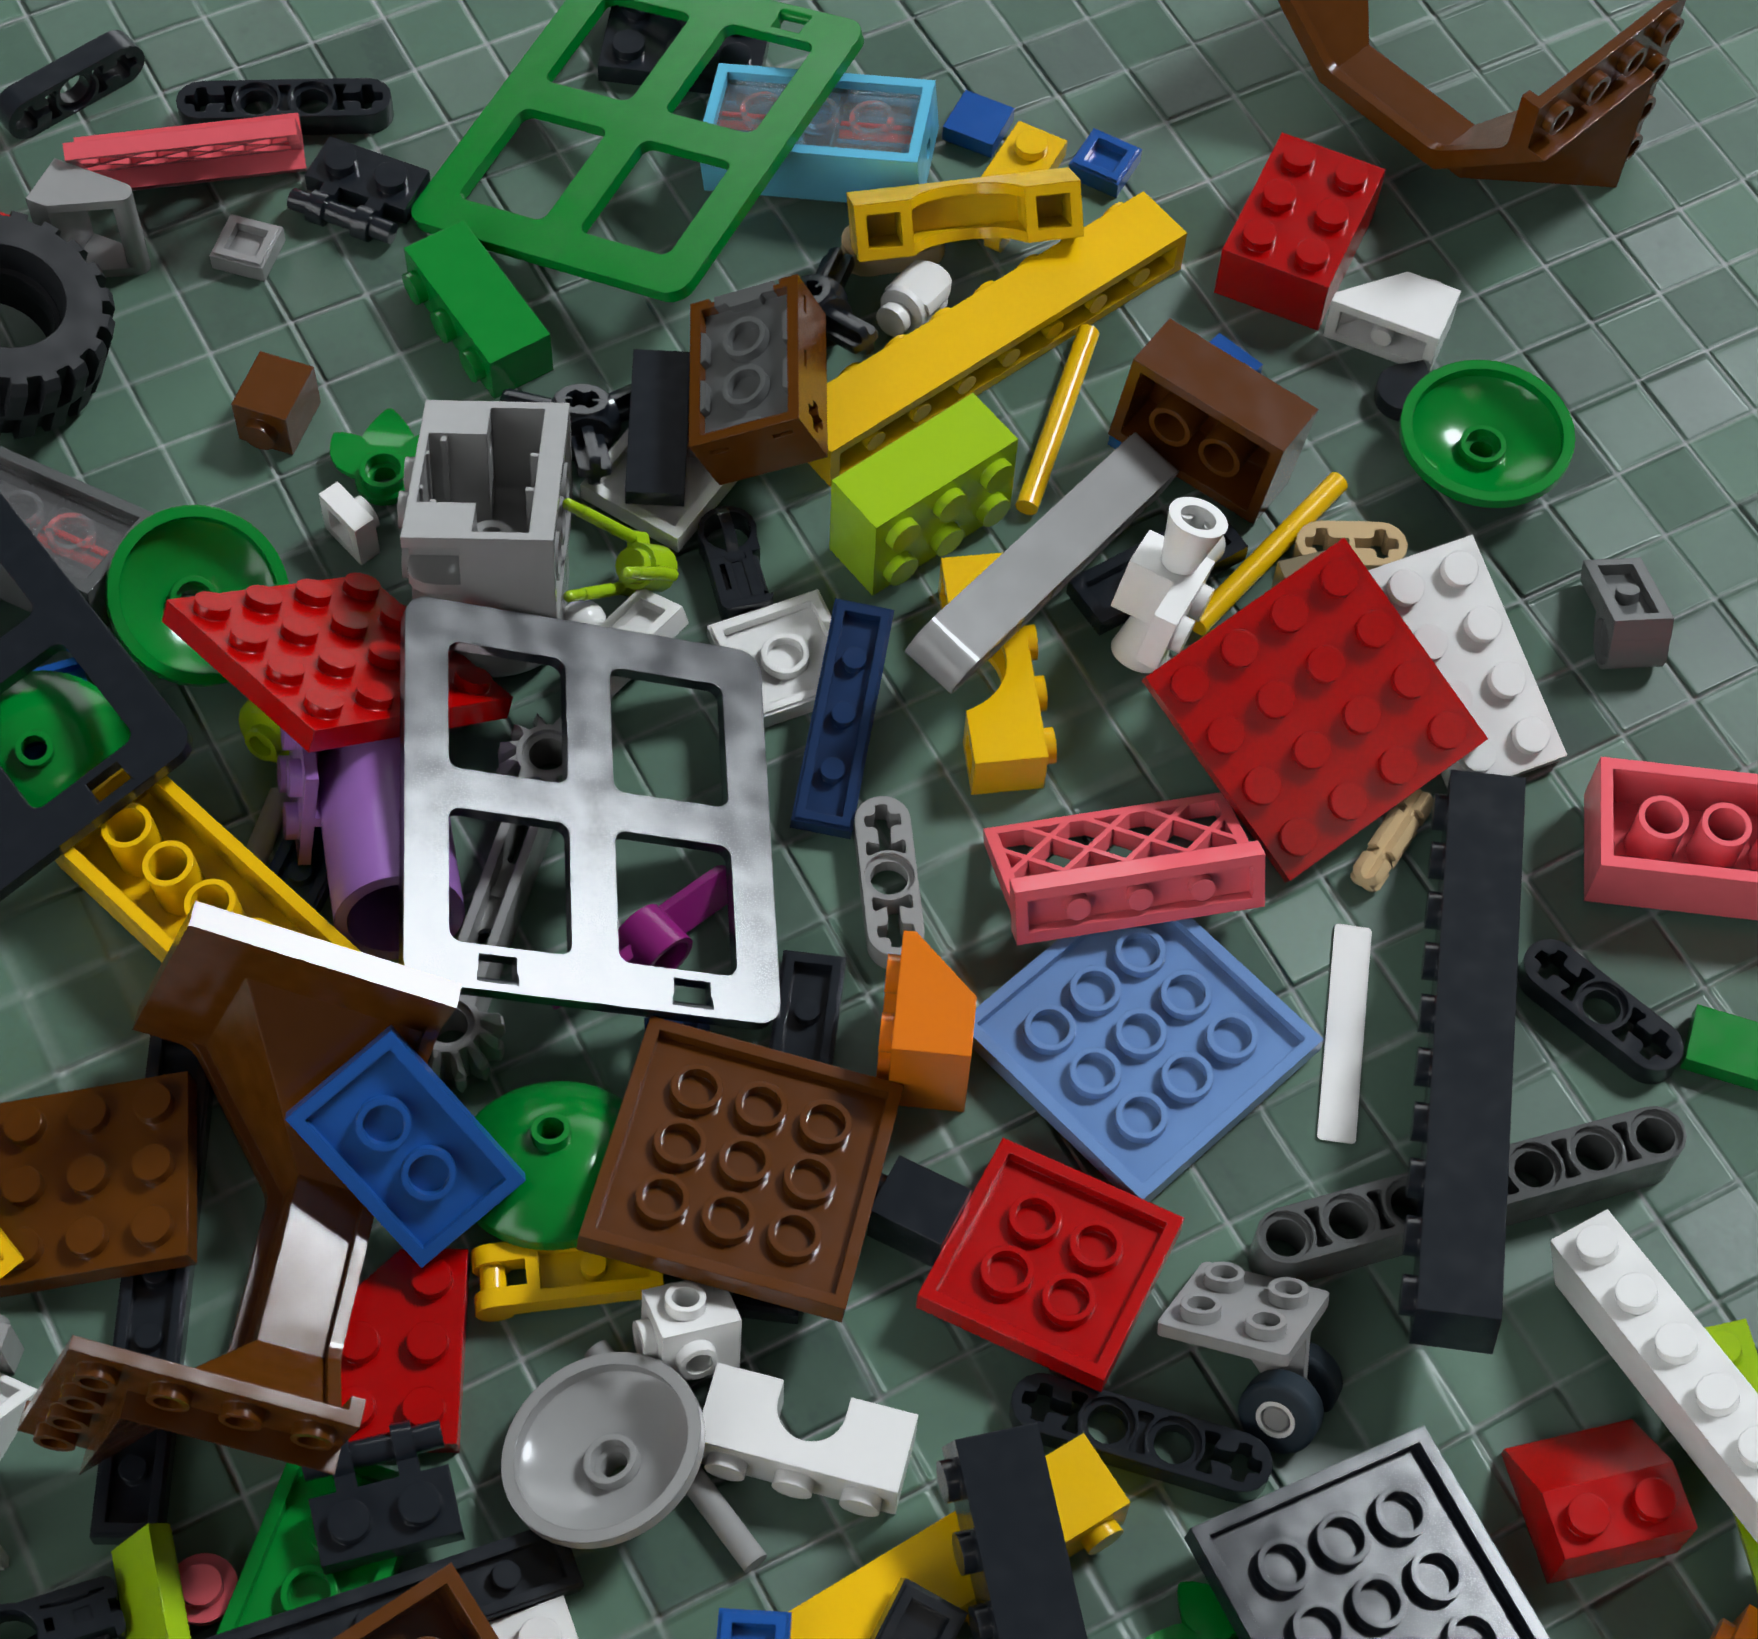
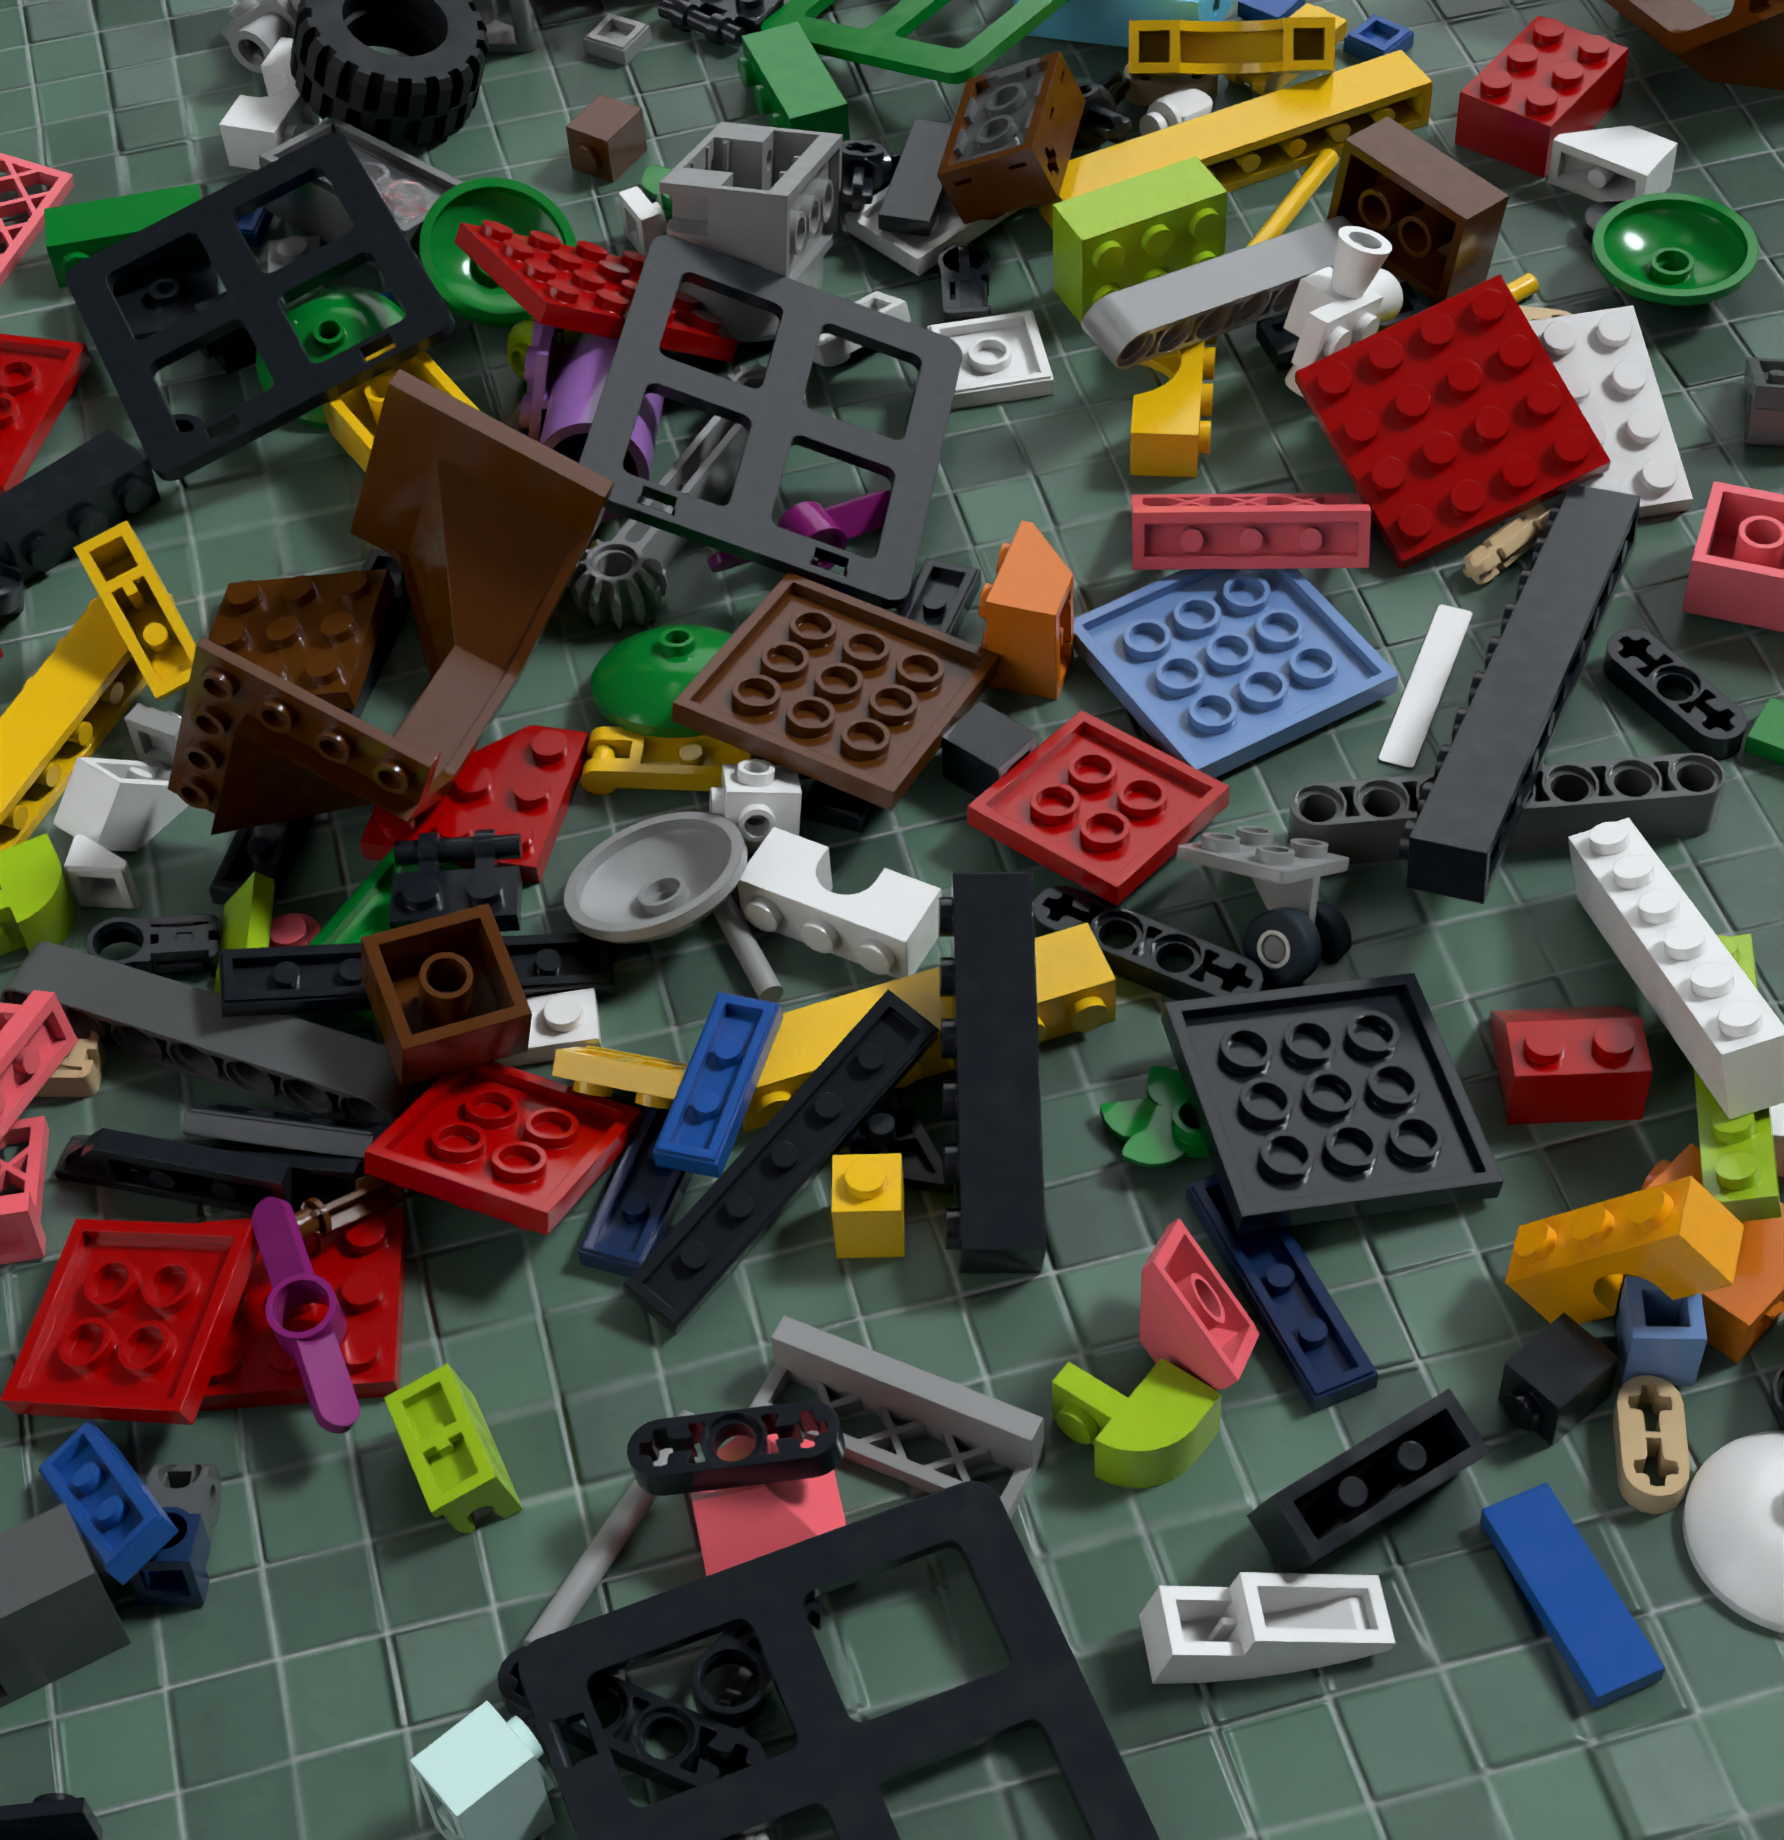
camera: 20 degrees right, 10 degrees down
blue plate [285,1025,526,1268] -> none
lime plant [562,498,679,602] -> none
dark blue tile [790,598,895,839] -> none
light grey beam [854,796,925,969] -> none

